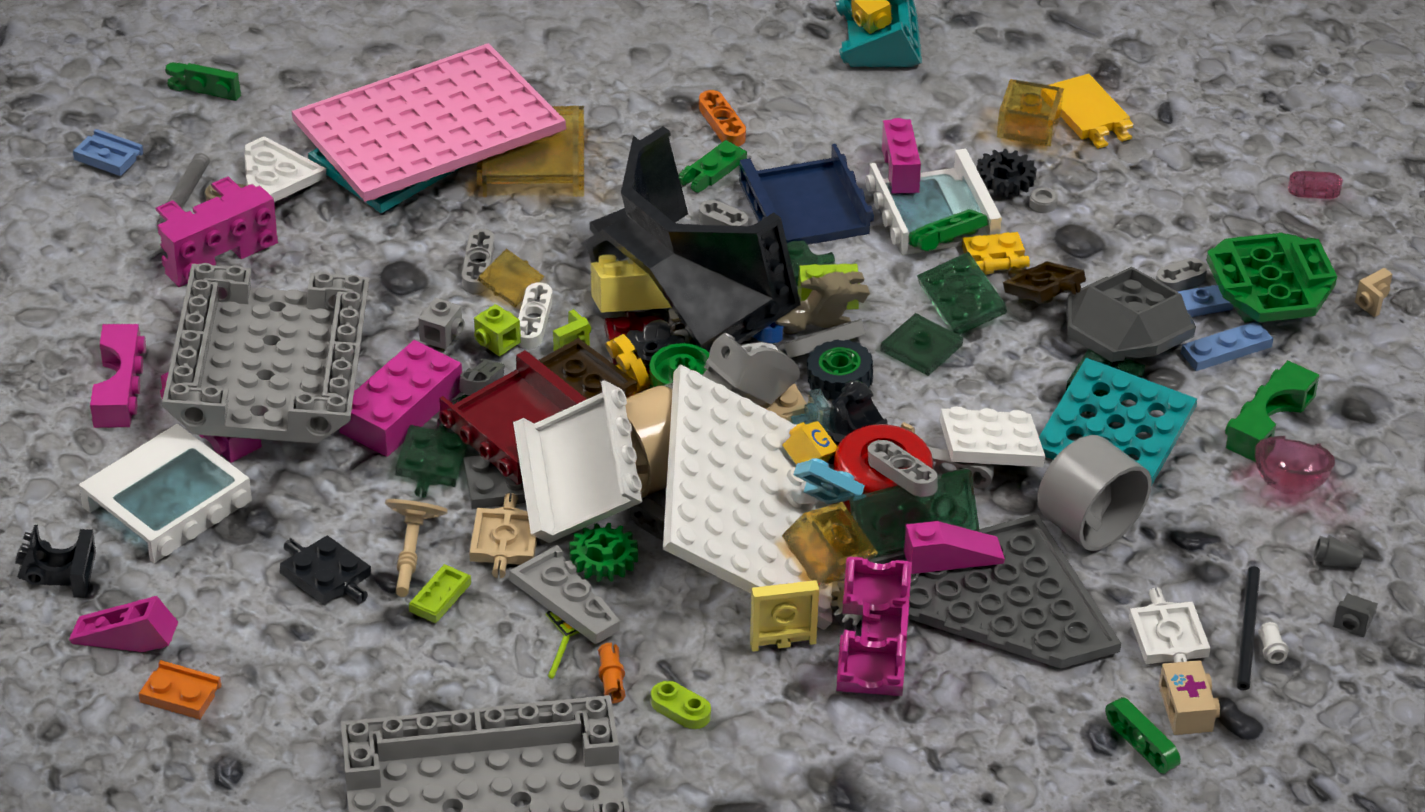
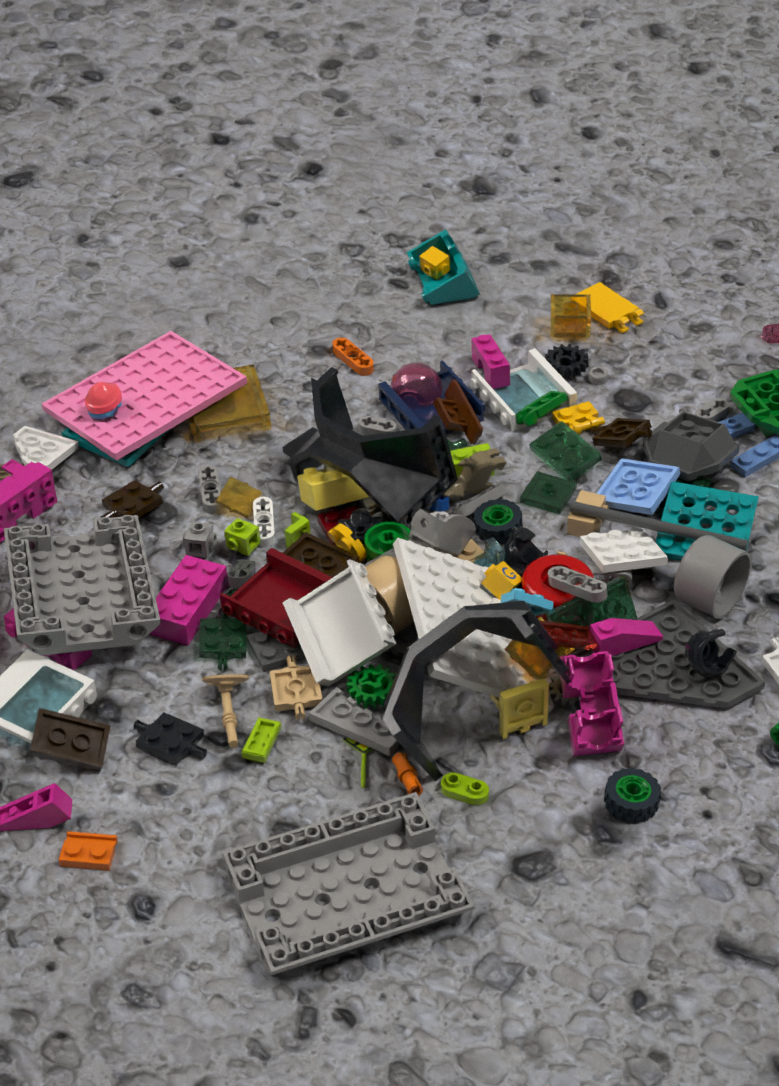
camera: 10 degrees left, 0 degrees up
green hinge [679,140,747,193] -> none
none -> dark brown plate [28,708,111,772]
none -> coral hair [85,382,122,419]
none -> dark brown plate [101,480,164,518]
none -> black panel [383,601,571,781]
none -> clear pink cylinder [390,362,443,405]
none -> reddish brown bracket [433,379,483,445]
none -> clear red plate [539,620,598,650]
none -> tan brick [567,490,609,537]
none -> dark grey piece [570,501,748,551]
none -> light blue plate [596,458,680,515]
none -> black wheel [604,768,661,823]
none -> black helmet [685,629,737,677]

